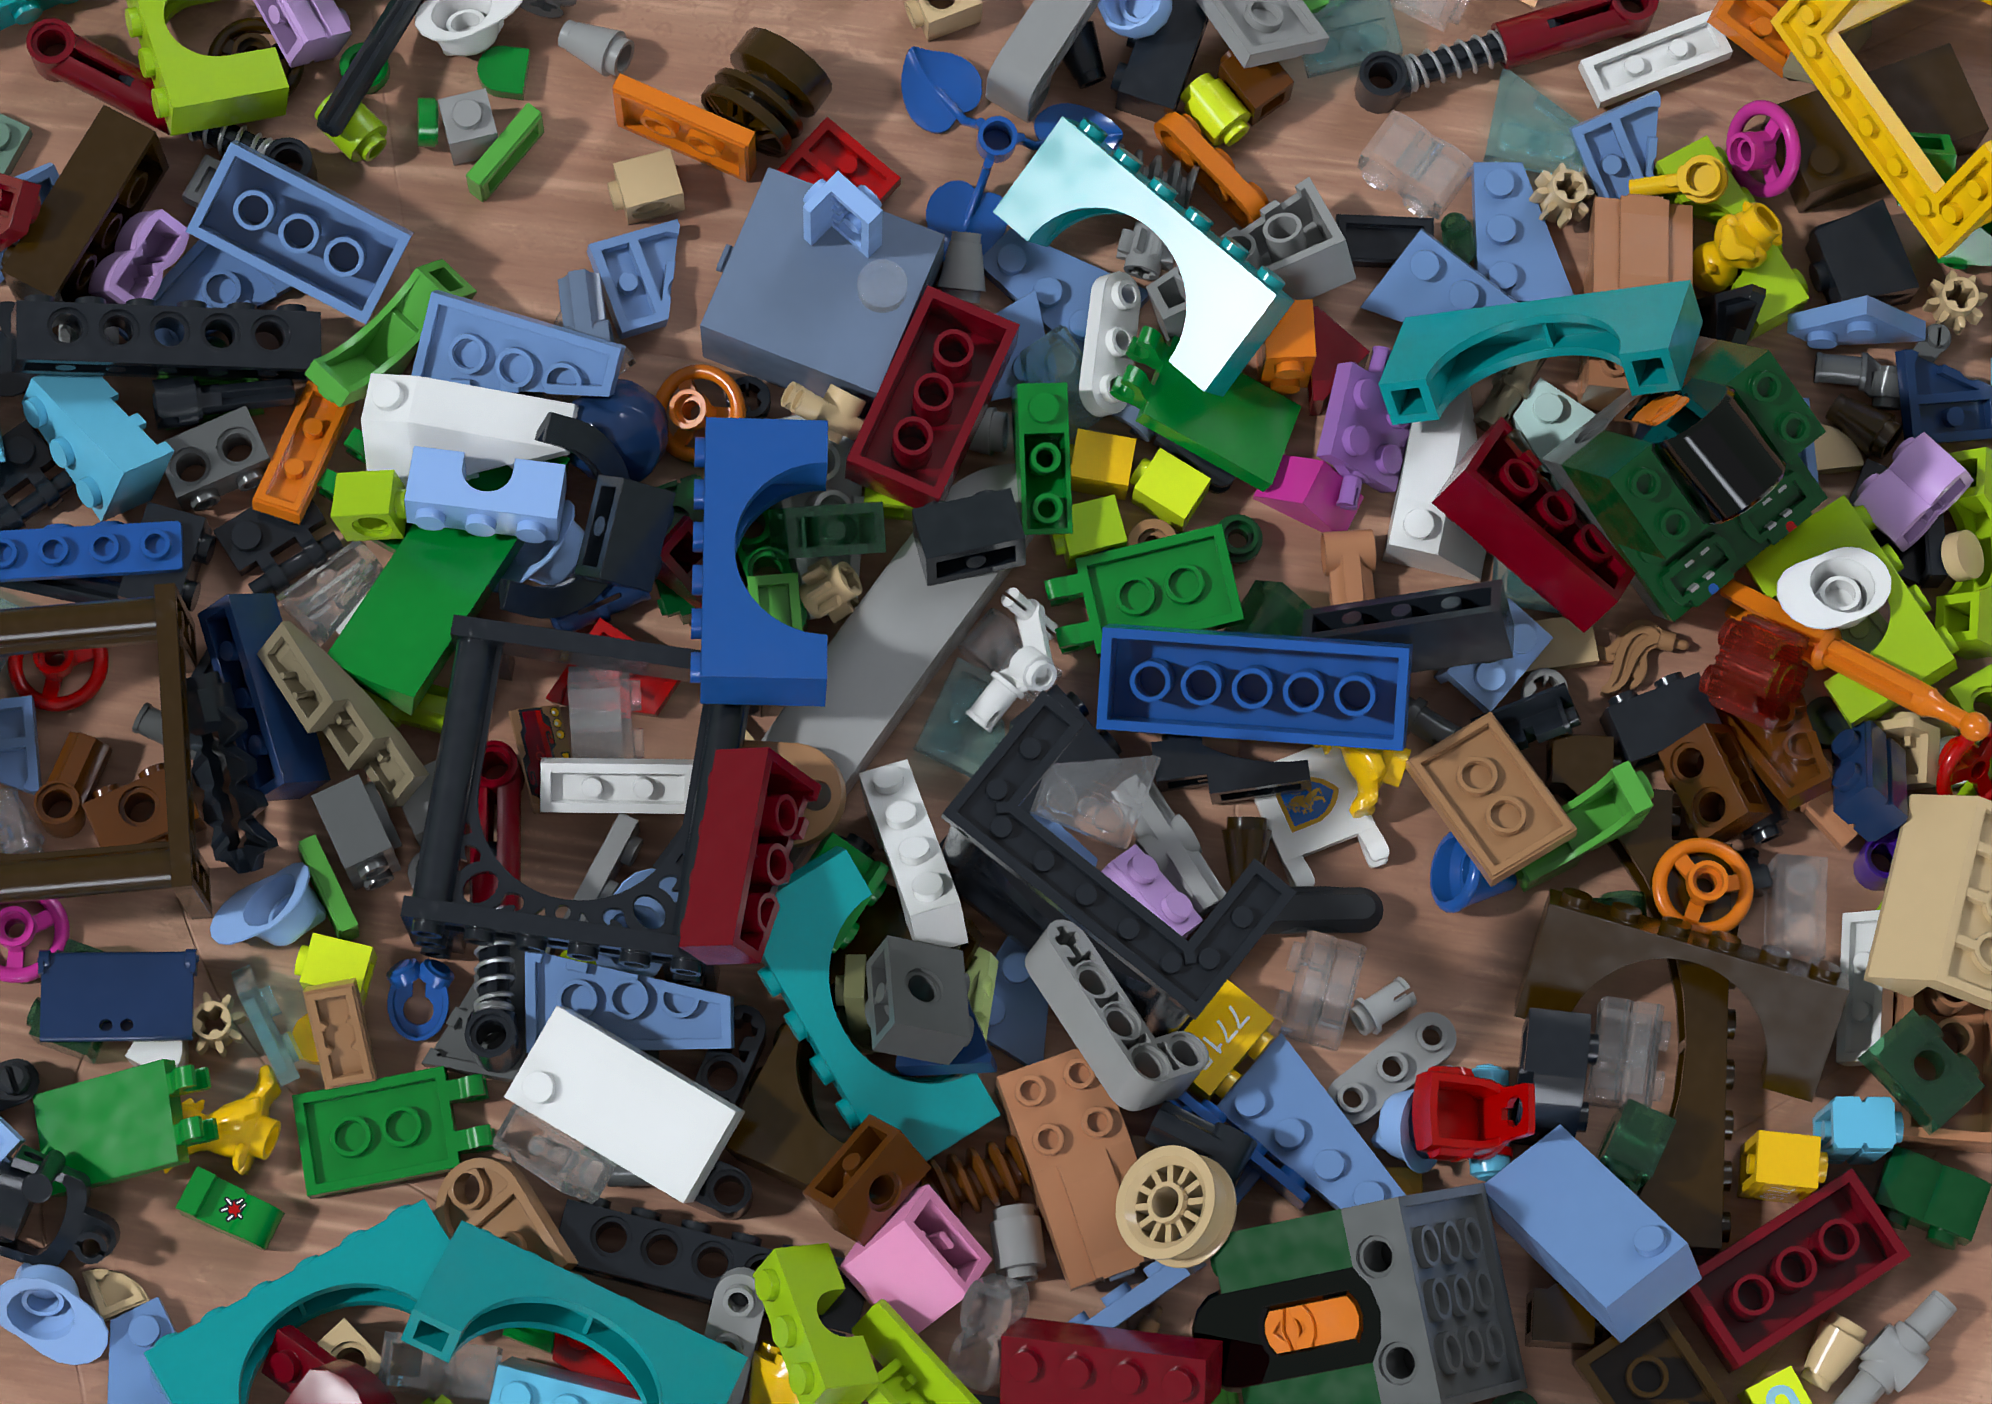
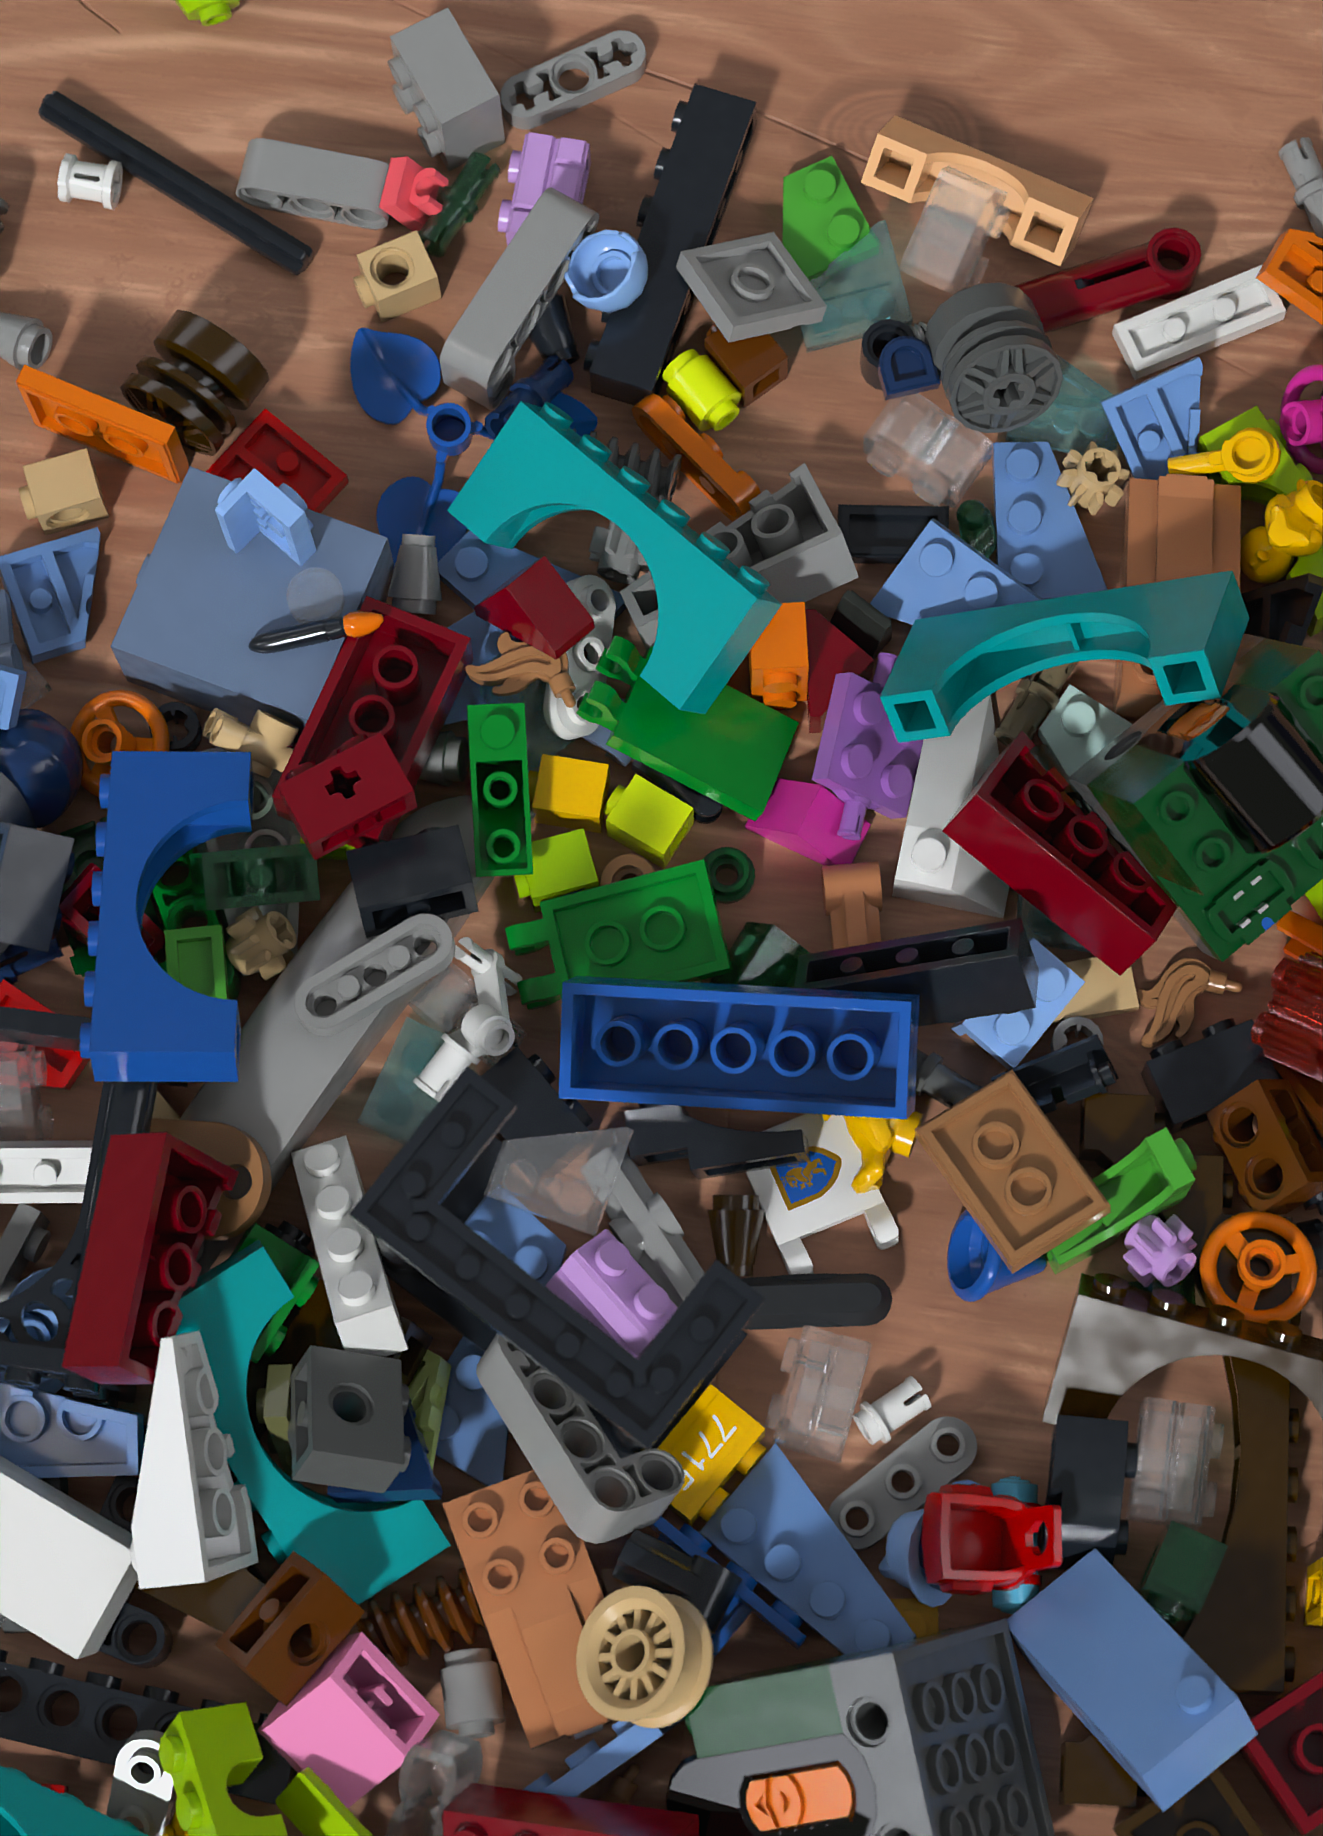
camera: 10 degrees right, 0 degrees up
none -> white wedge [130,1331,258,1589]
none -> black piece [248,611,384,654]
none -> dark red brick [277,732,417,861]
none -> light grey plate [294,914,455,1036]
none -> medium nougat piece [465,632,576,708]
none -> dark red slope [474,556,595,660]
none -> dark blue pin [485,356,574,439]
none -> pearl dark grey slope [830,590,892,659]
none -> dark blue tile [877,336,941,400]
none -> dark grey wheel [924,282,1063,433]
none -> lavender gear [1123,1214,1197,1287]

